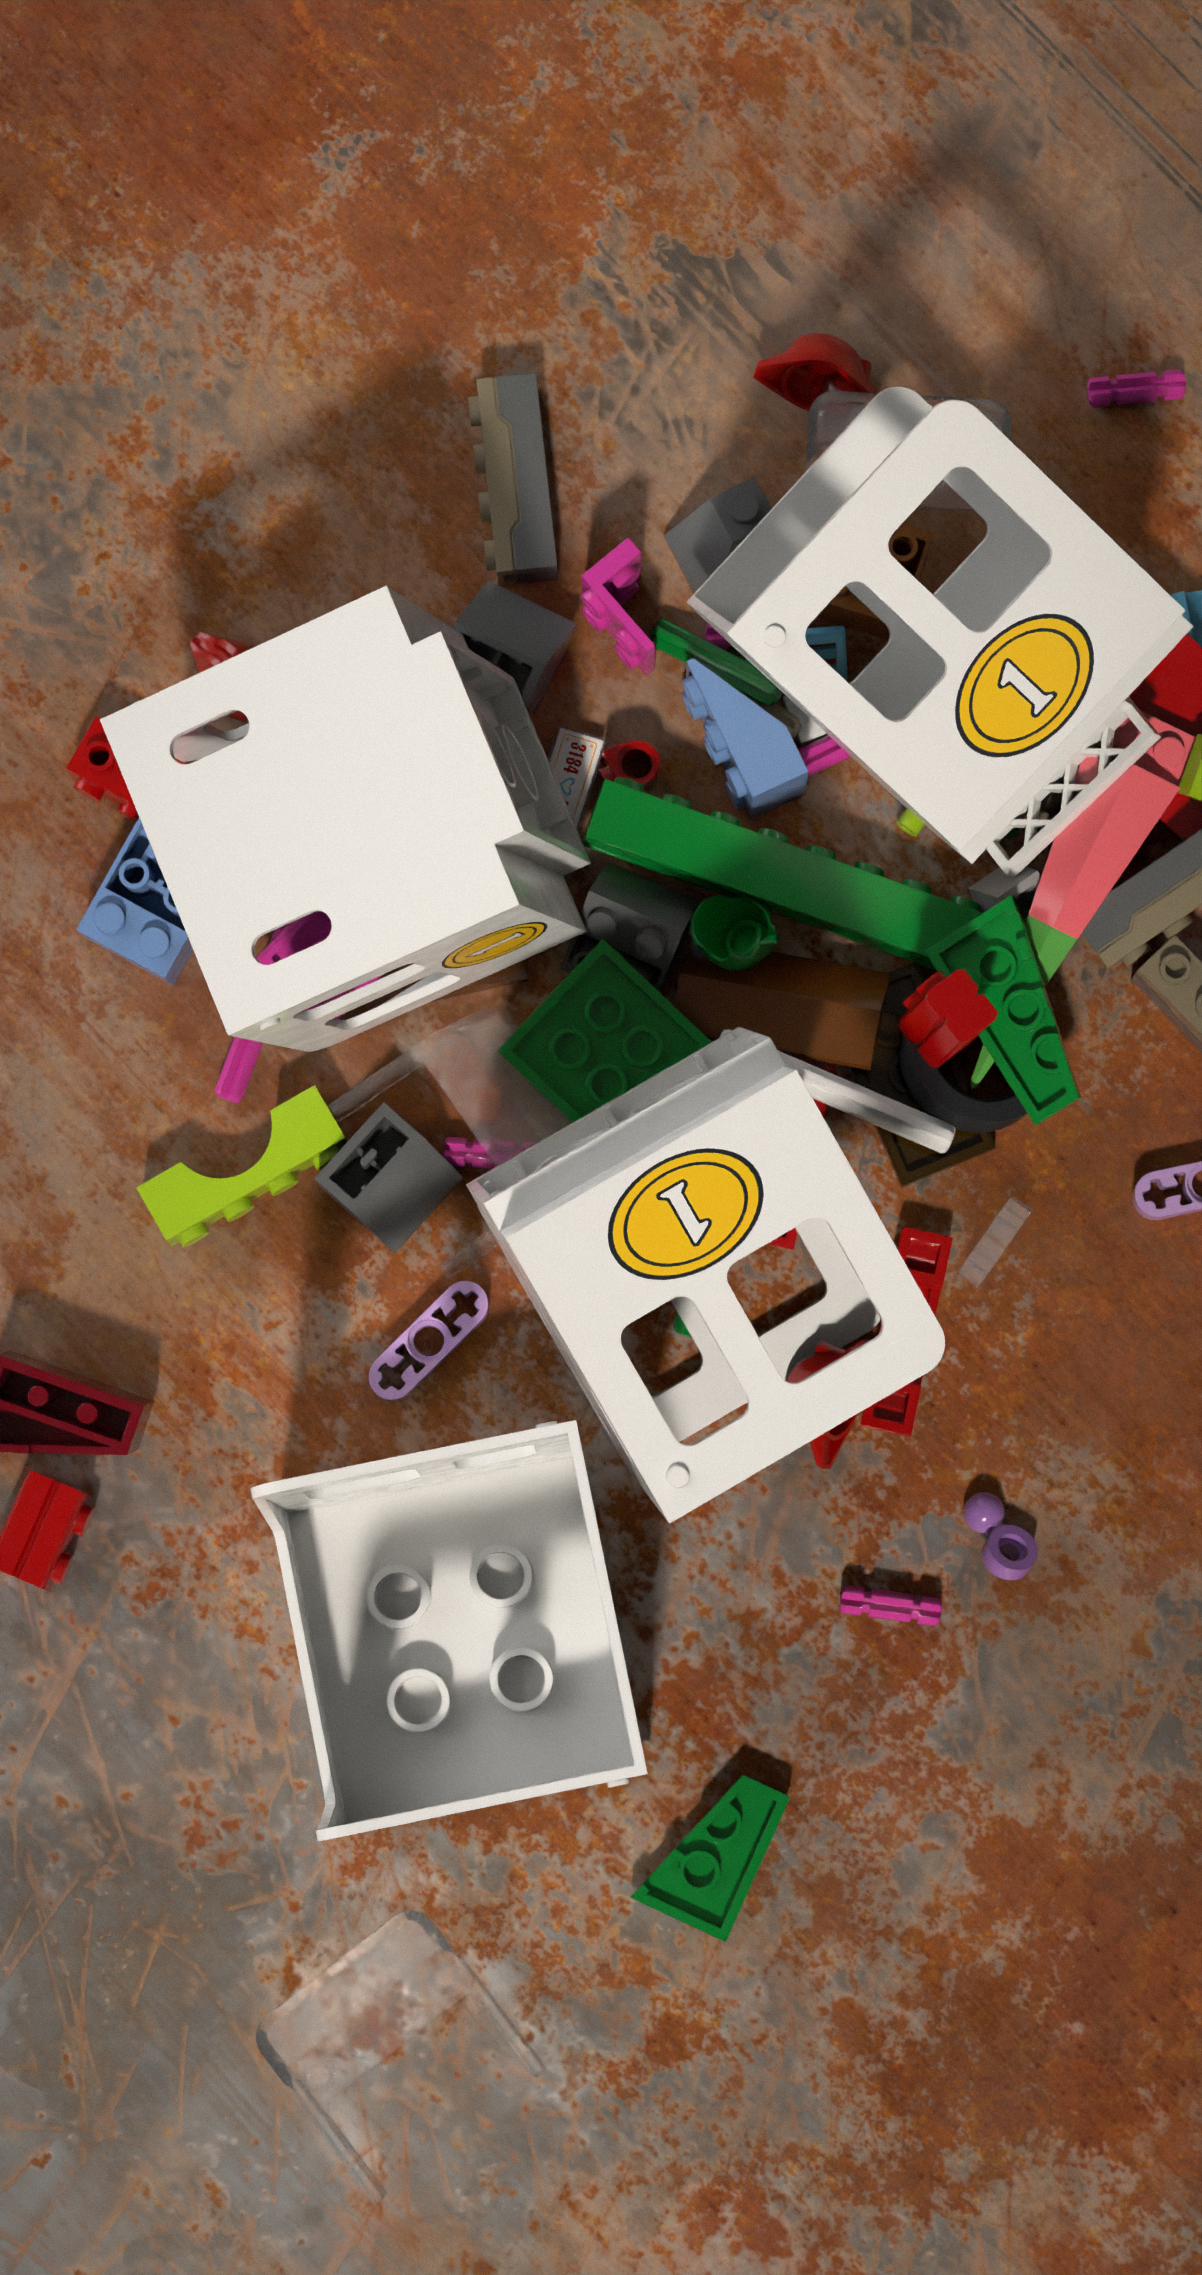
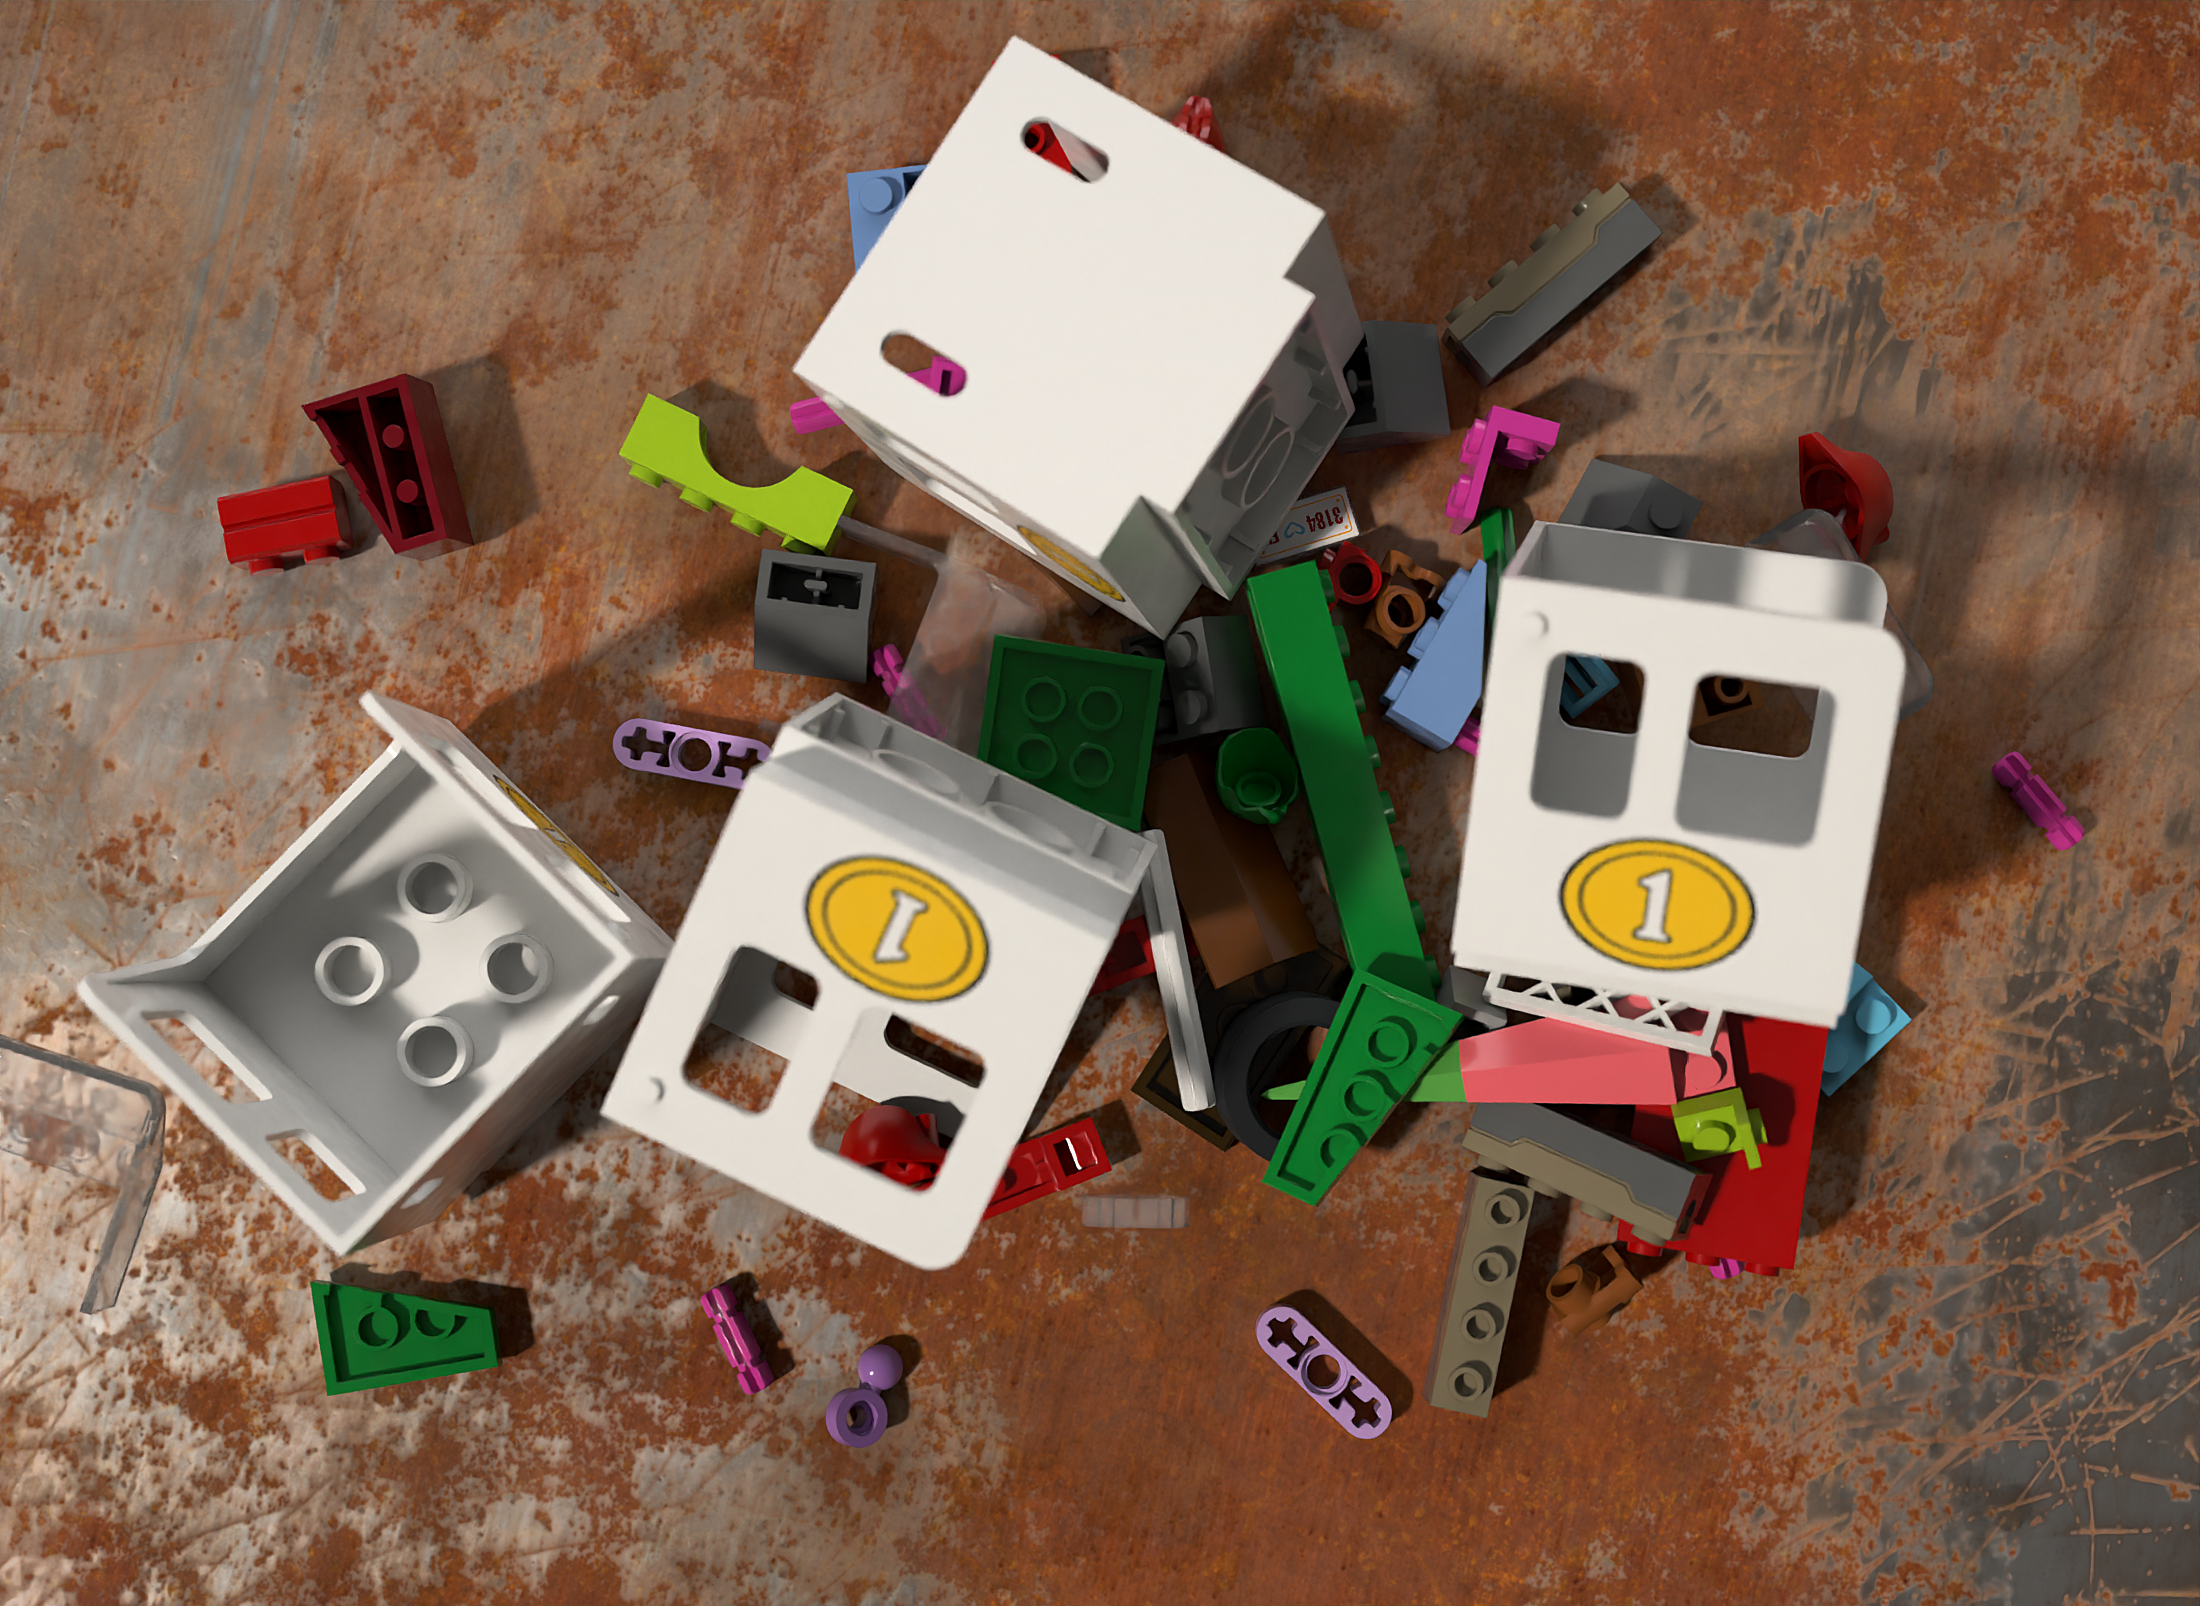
camera: 50 degrees right, 5 degrees up
red brick [898,969,998,1068] -> none
none -> dark orange plate [1361,550,1446,650]

